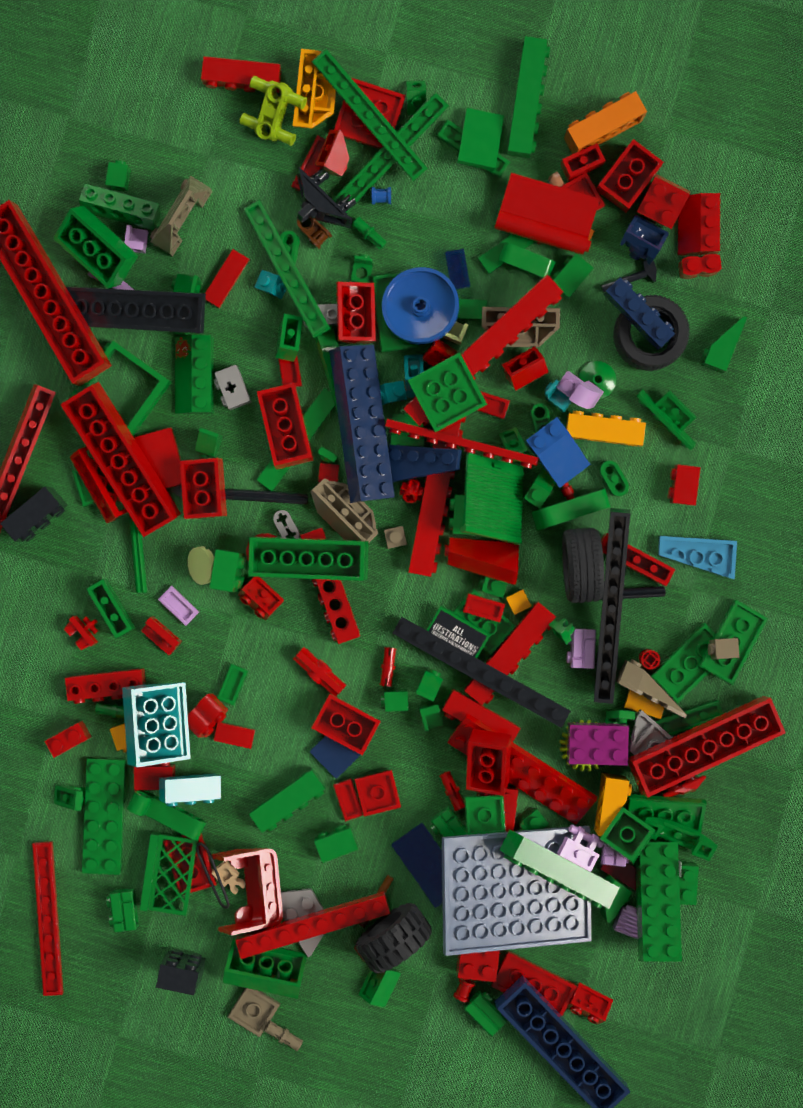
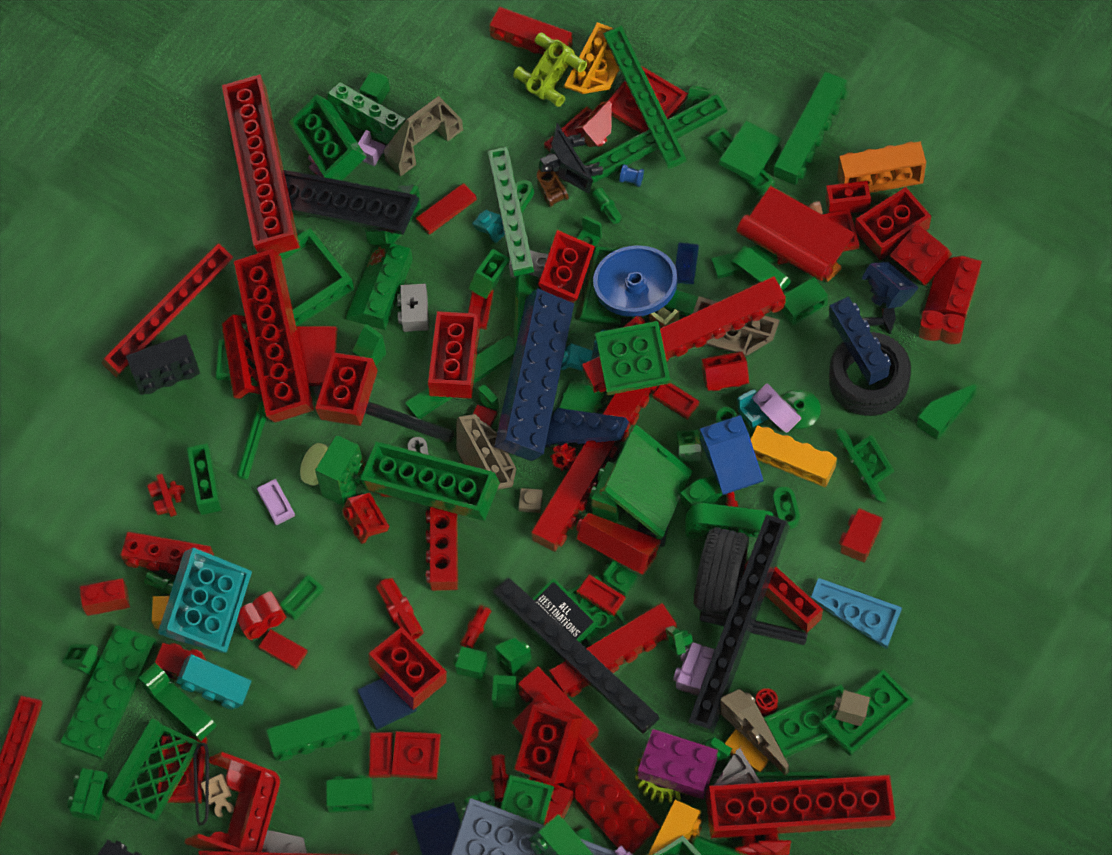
camera: 25 degrees right, 25 degrees down
red bracket [141,616,182,655] -> none
red plate [385,419,539,469] -> none
light orange tile [506,589,532,615] -> none

